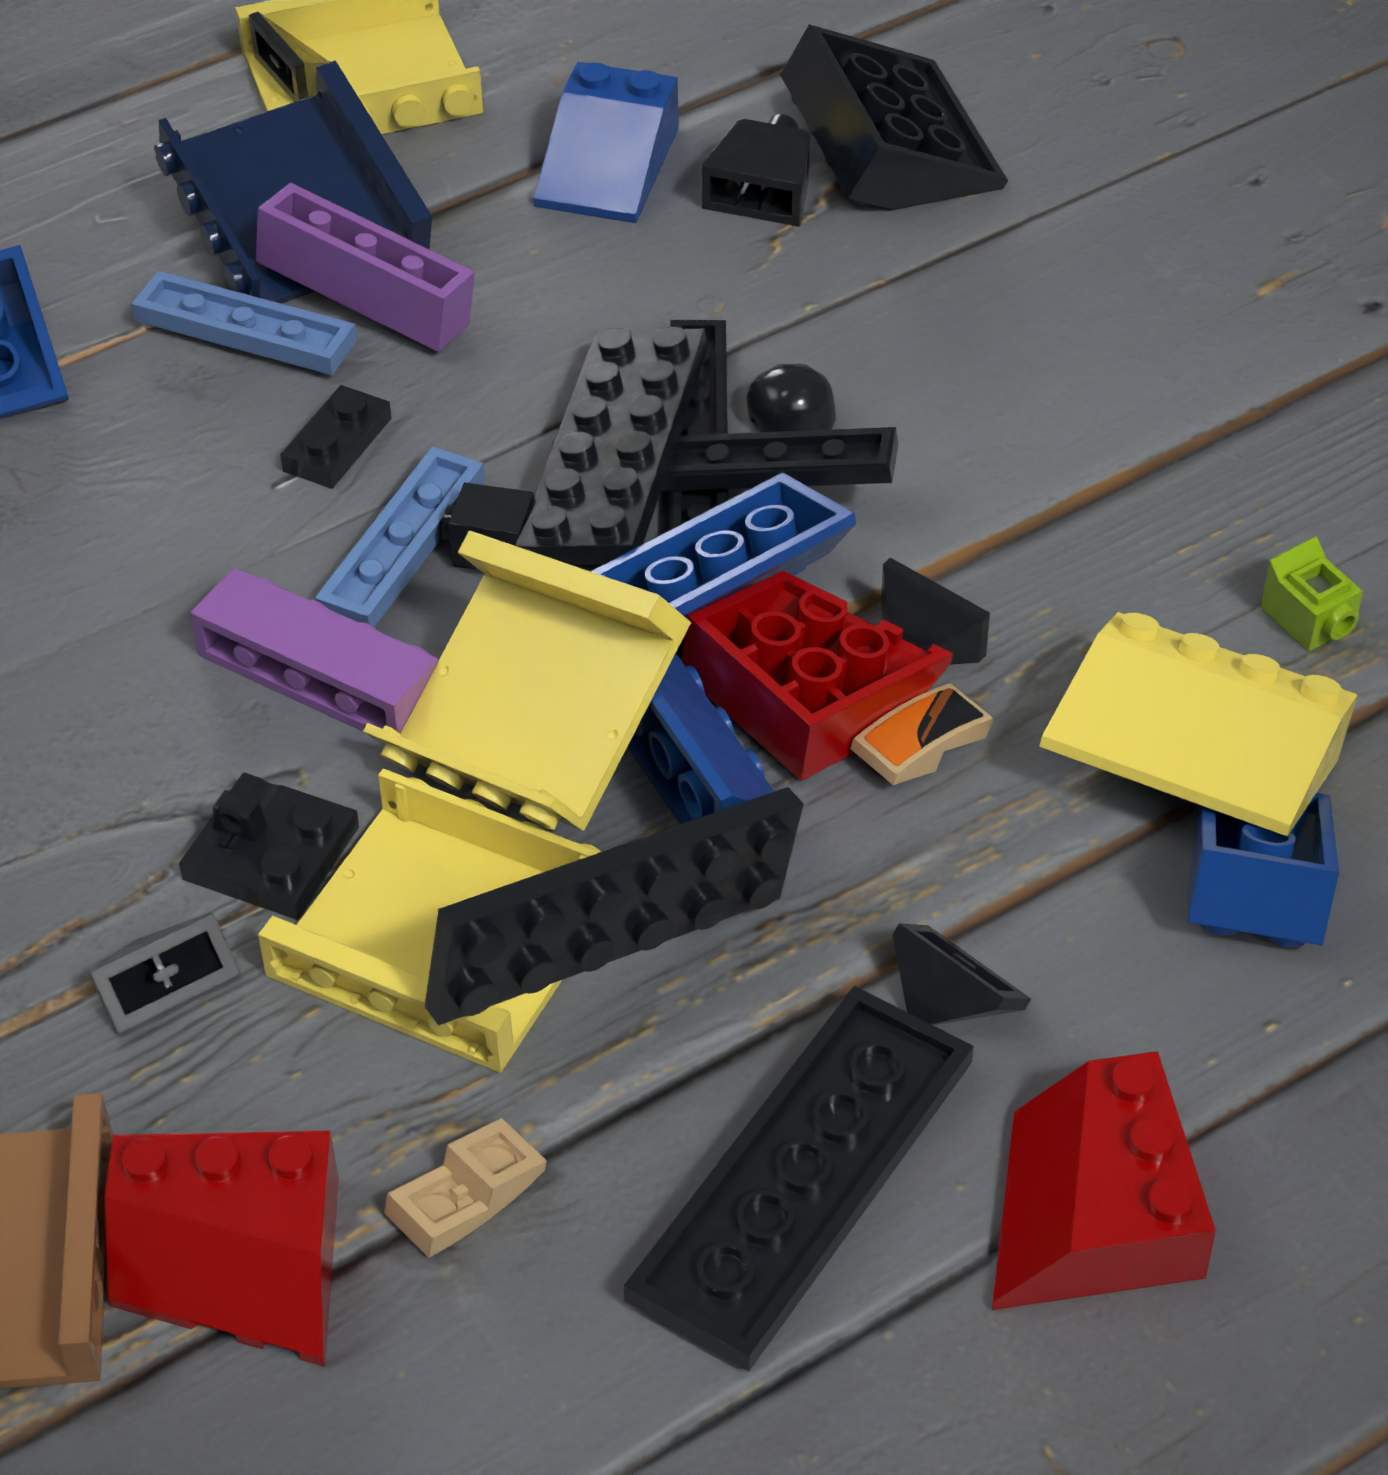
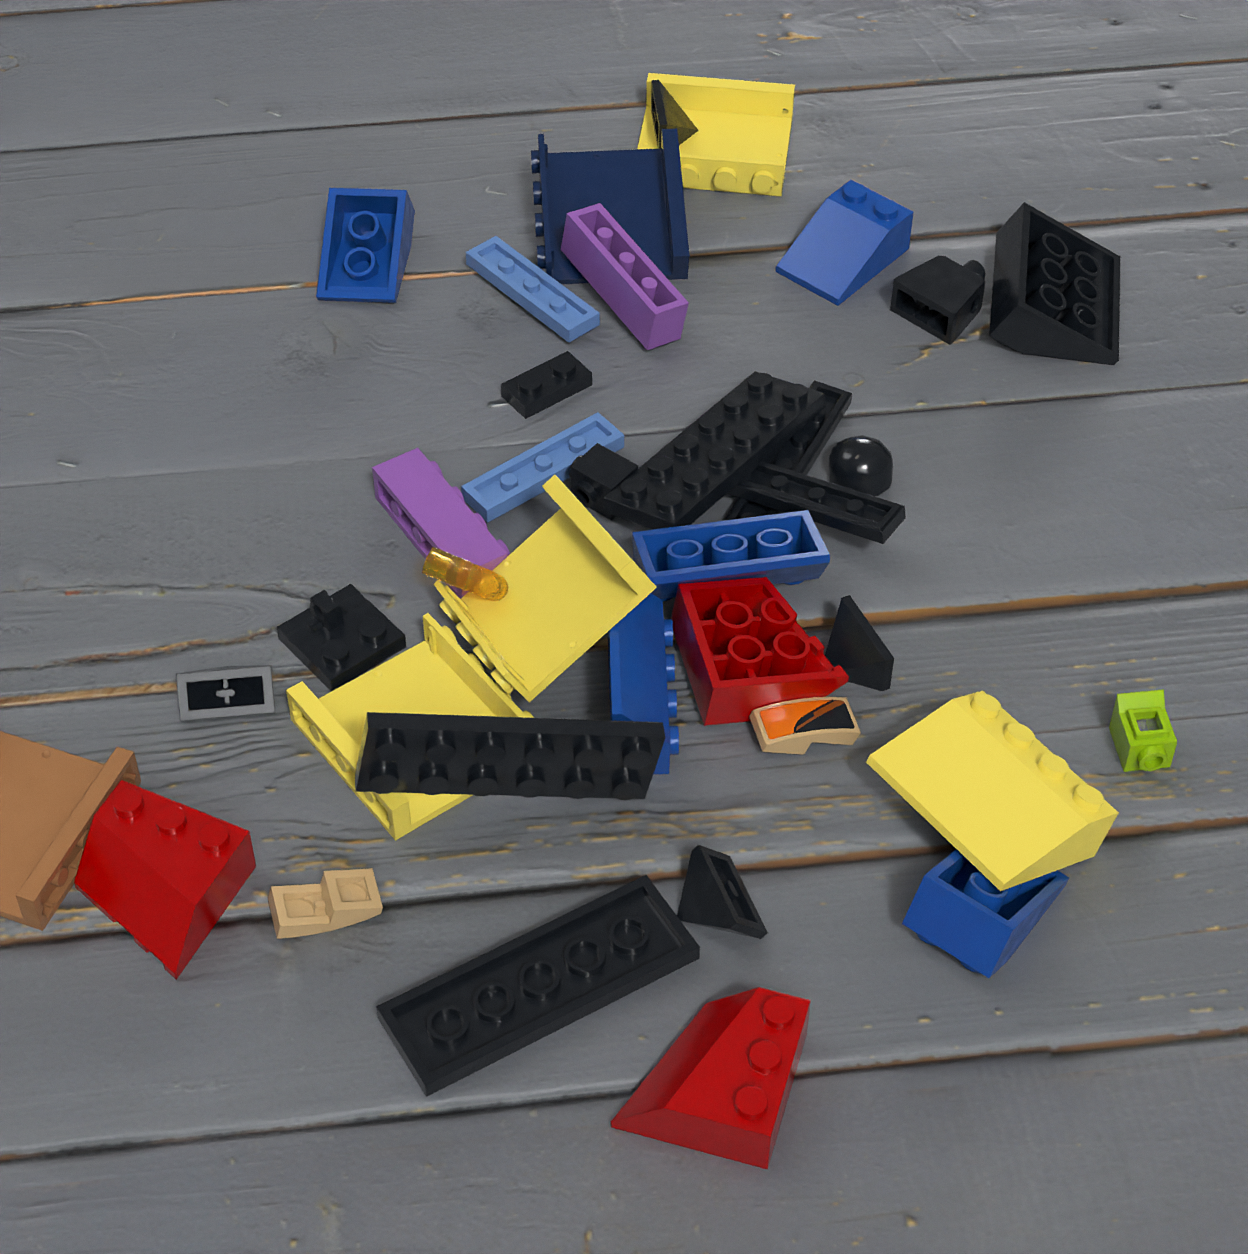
camera: 25 degrees right, 0 degrees up
none -> clear yellow bar [422,547,509,601]

